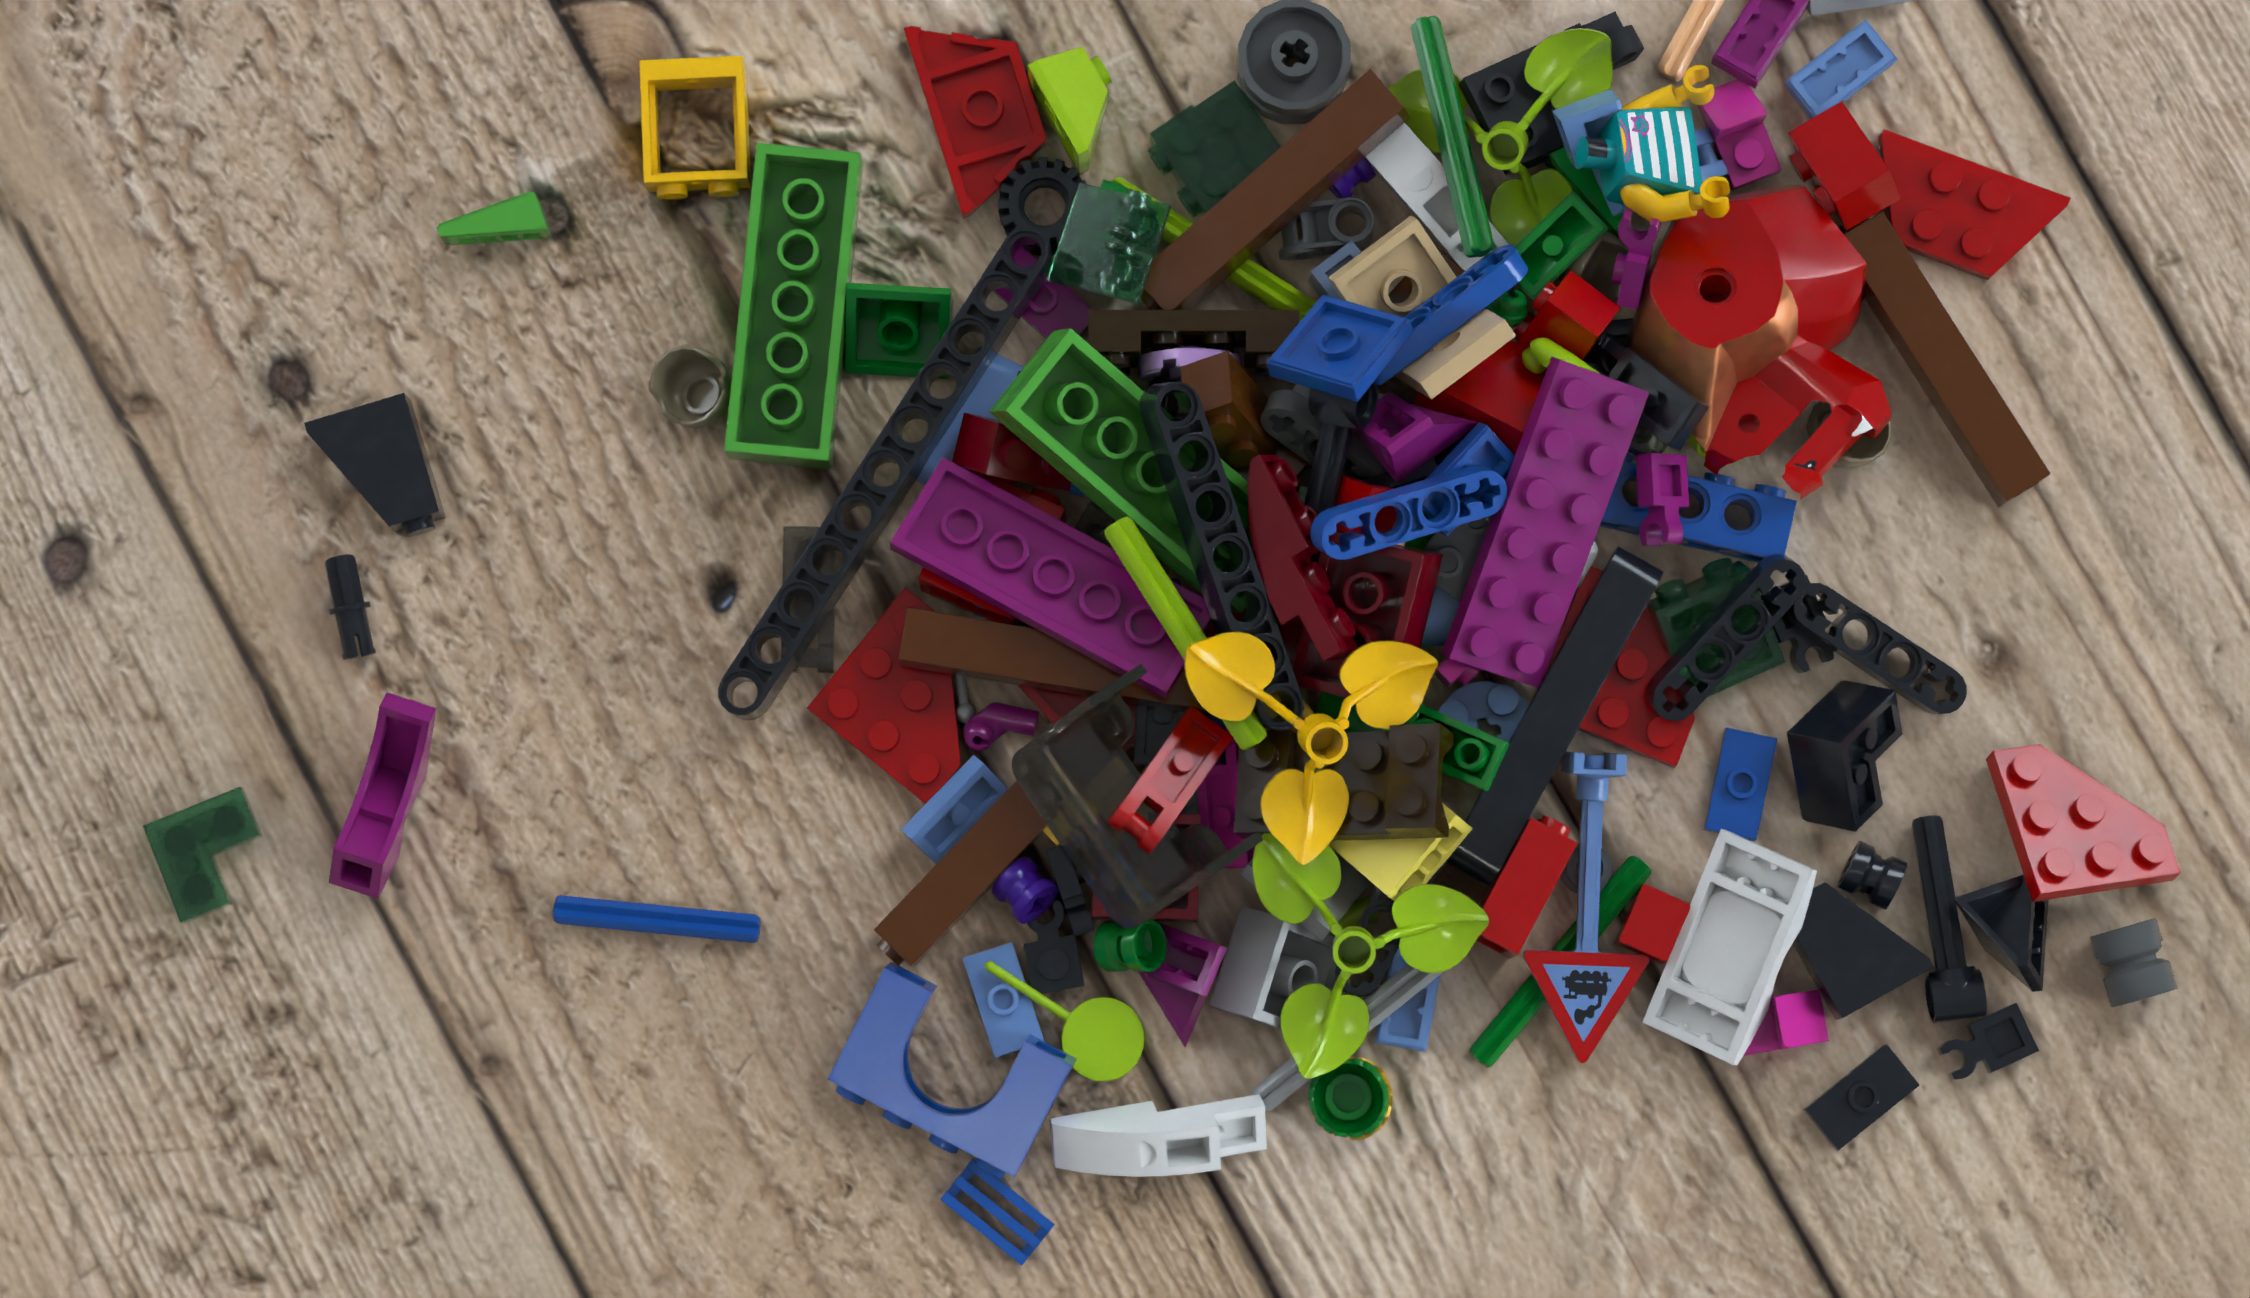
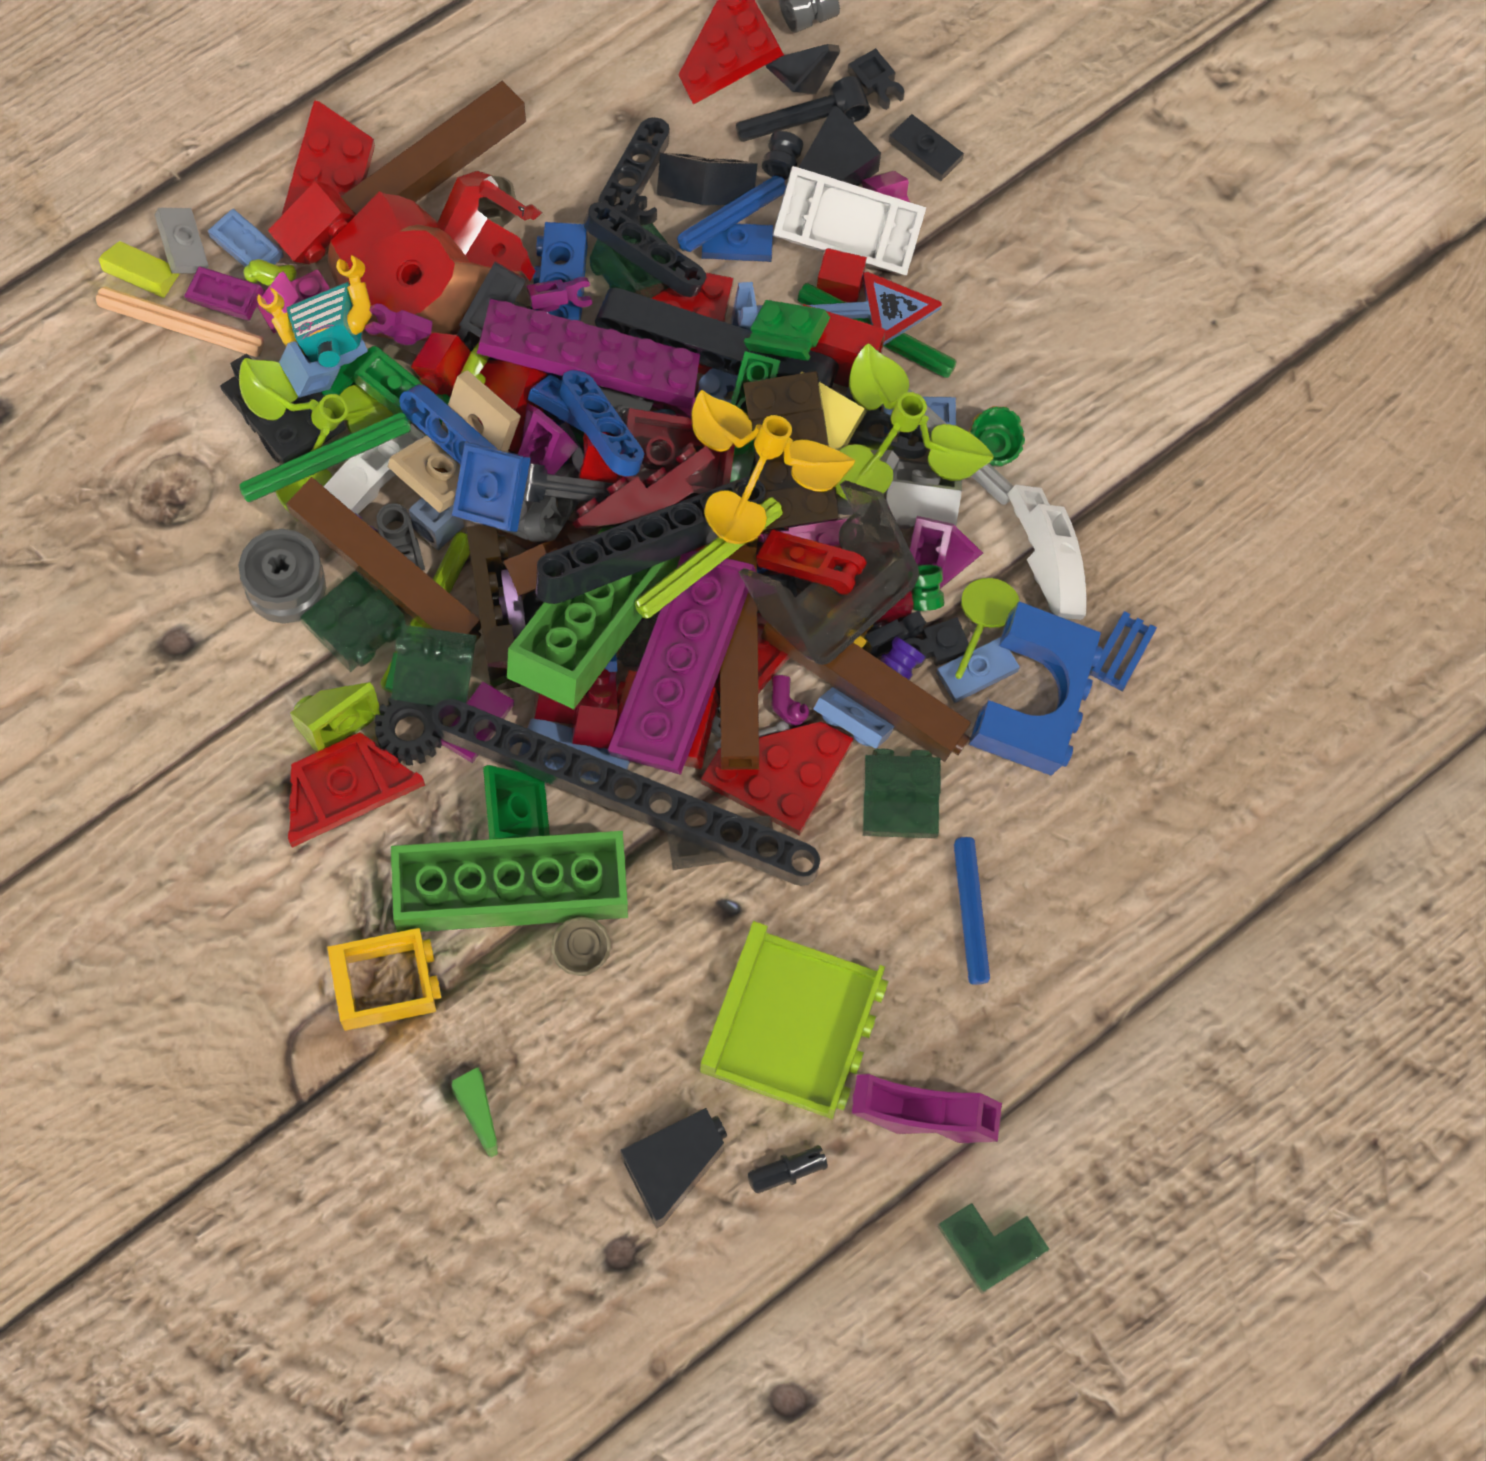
camera: 105 degrees left, 15 degrees down
none -> lime arm [243,259,297,286]
none -> blue axle [677,176,786,252]
none -> lime panel [700,921,889,1119]
none -> green plate [743,300,830,361]
none -> clear green plate [862,748,941,839]

